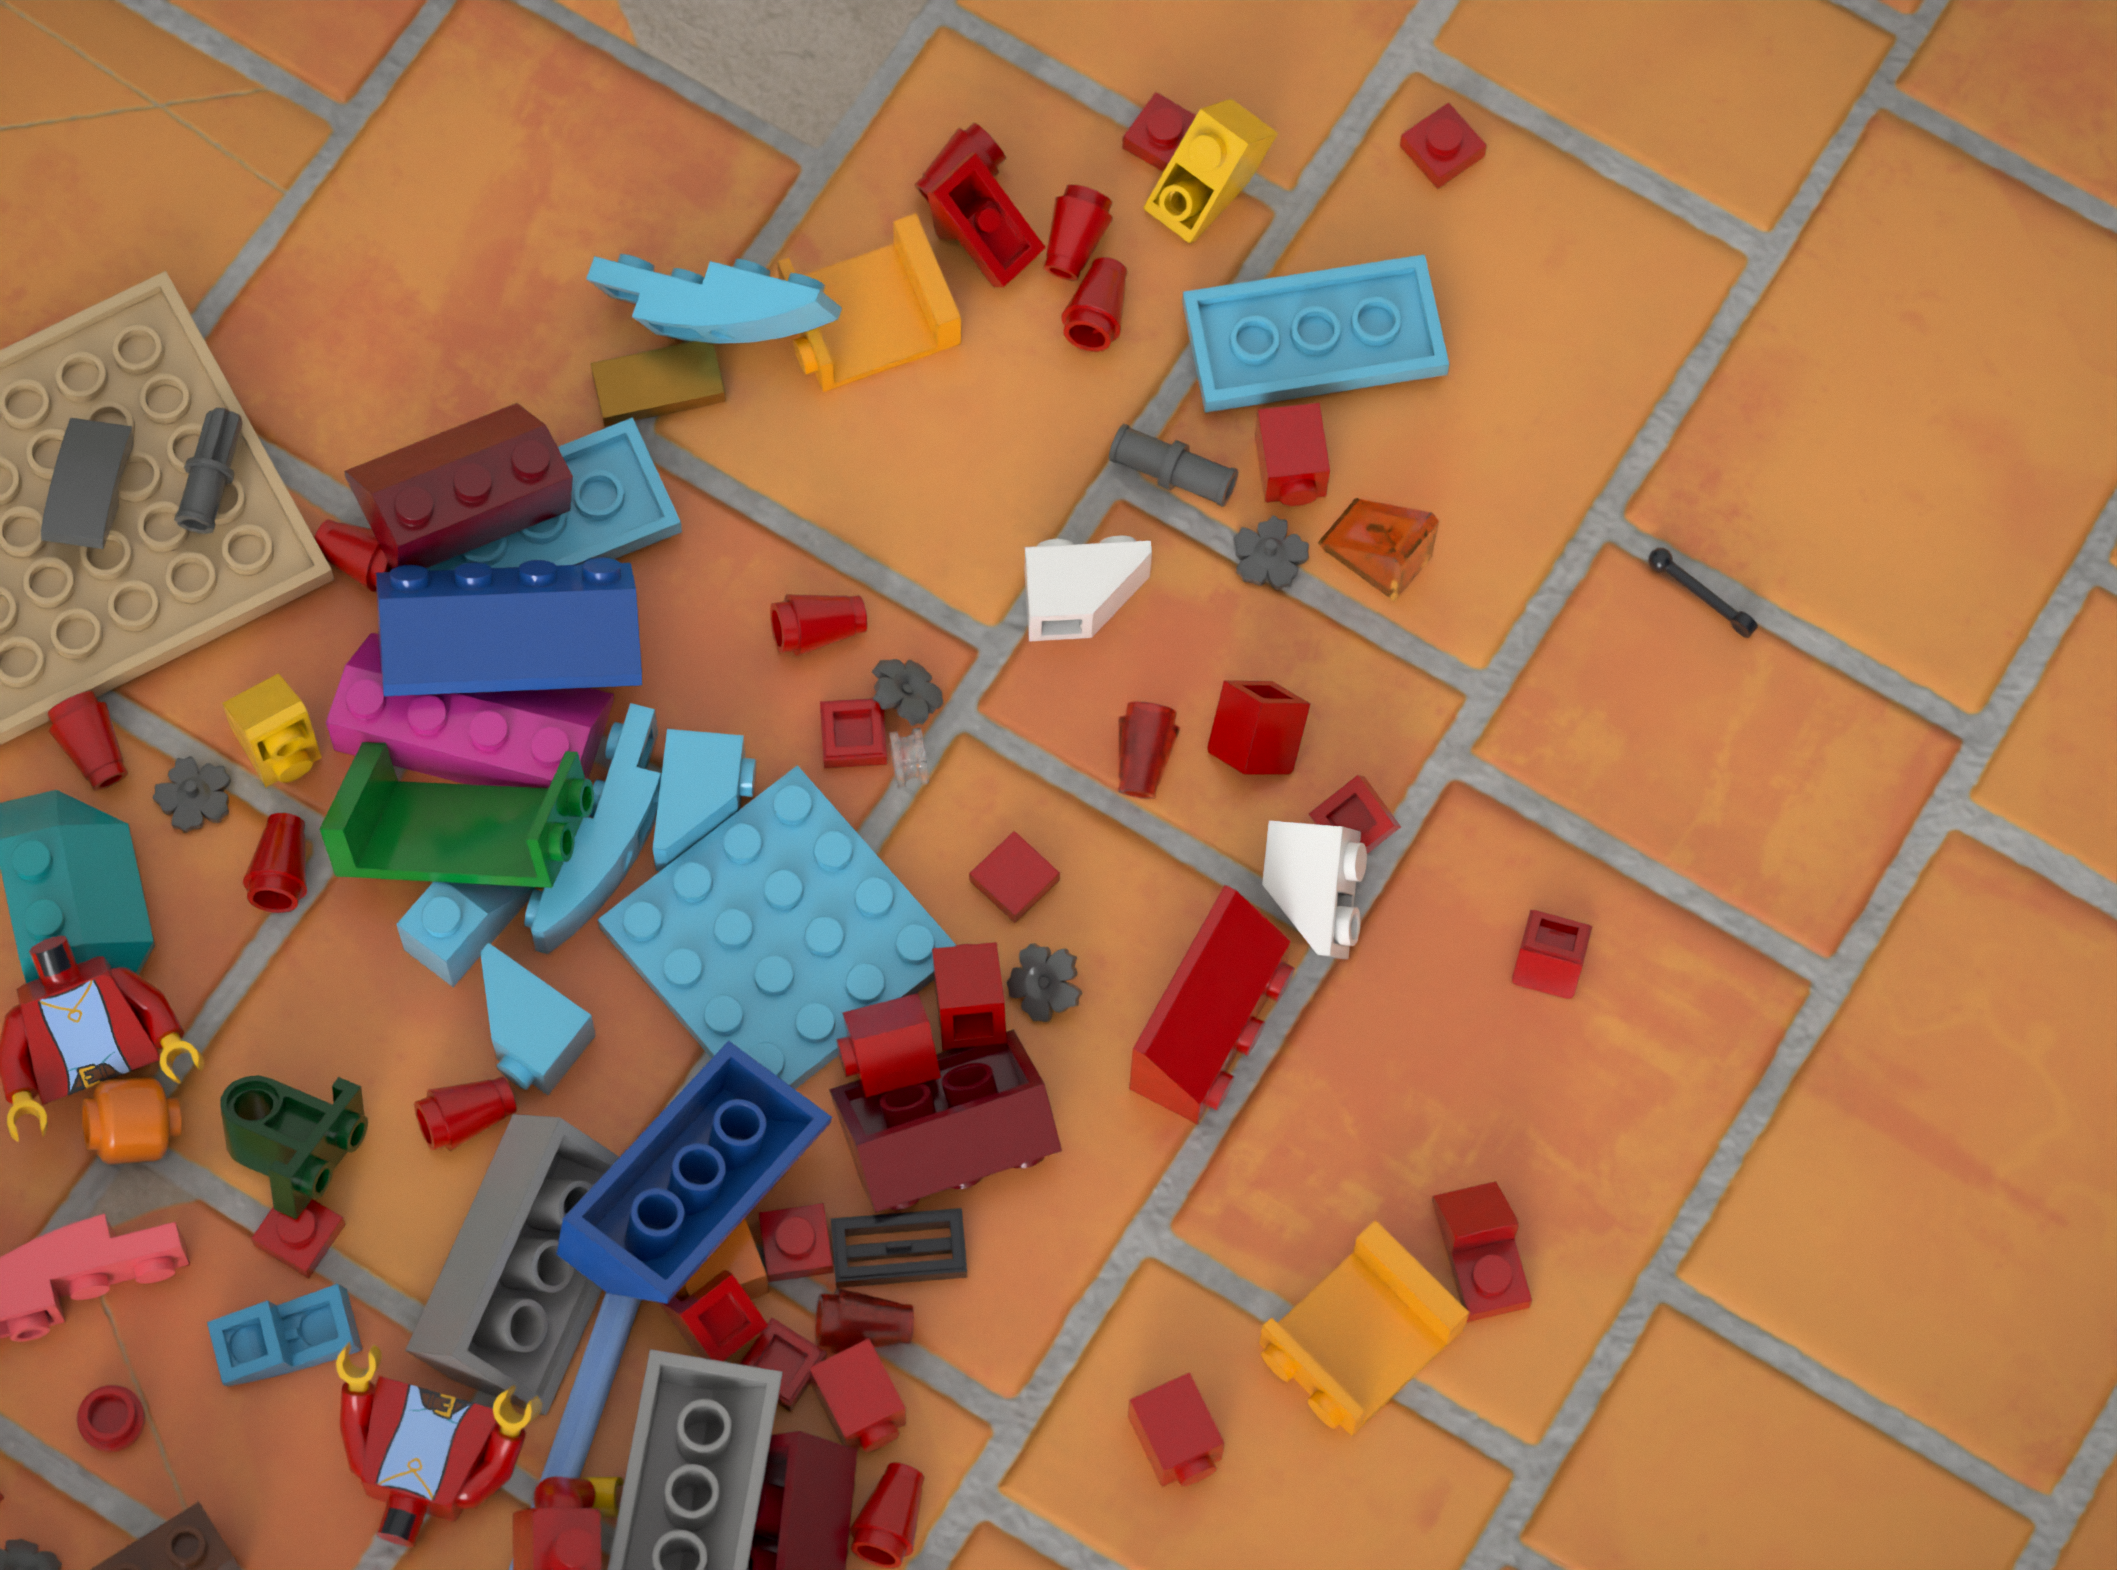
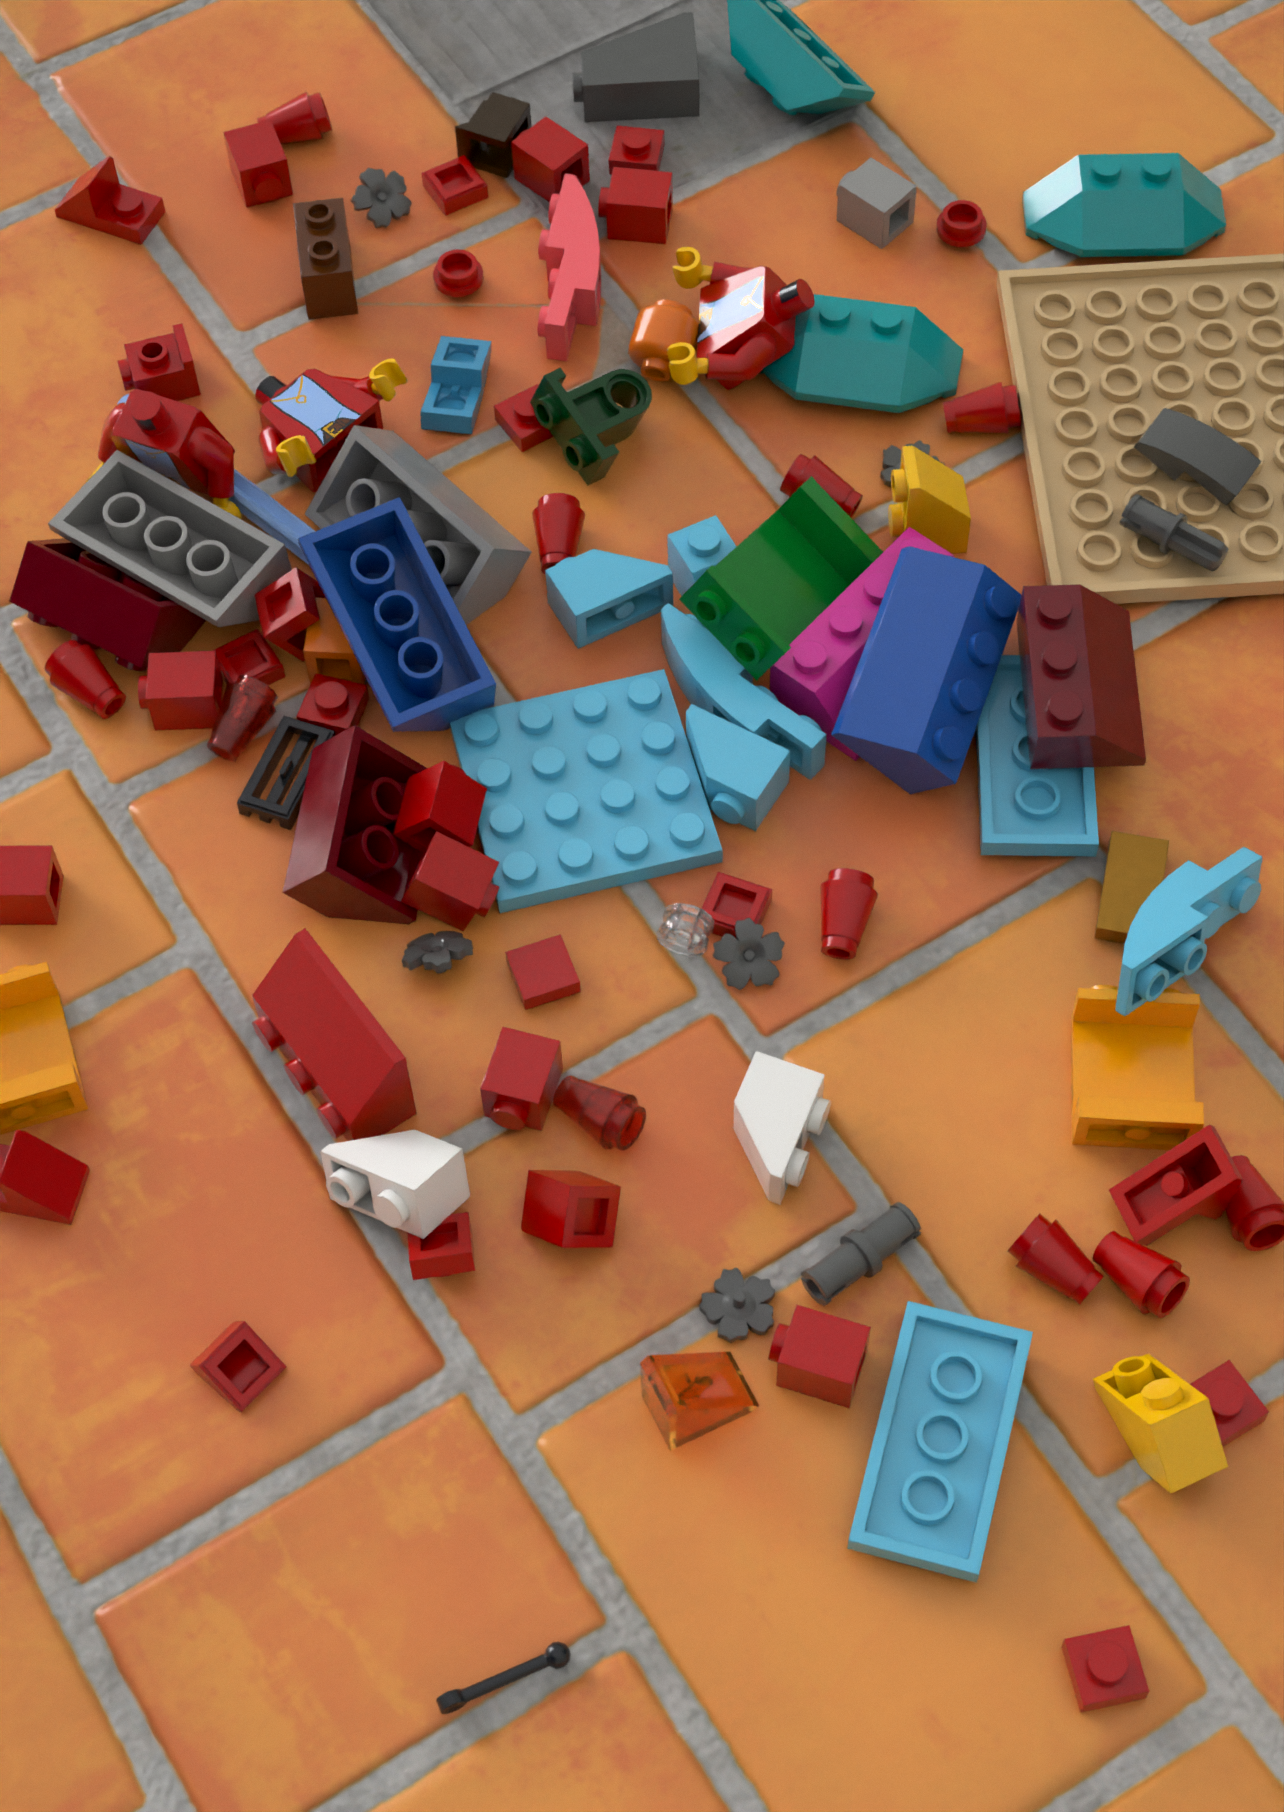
camera: 120 degrees right, 10 degrees down
none -> red brick [480,1027,563,1131]

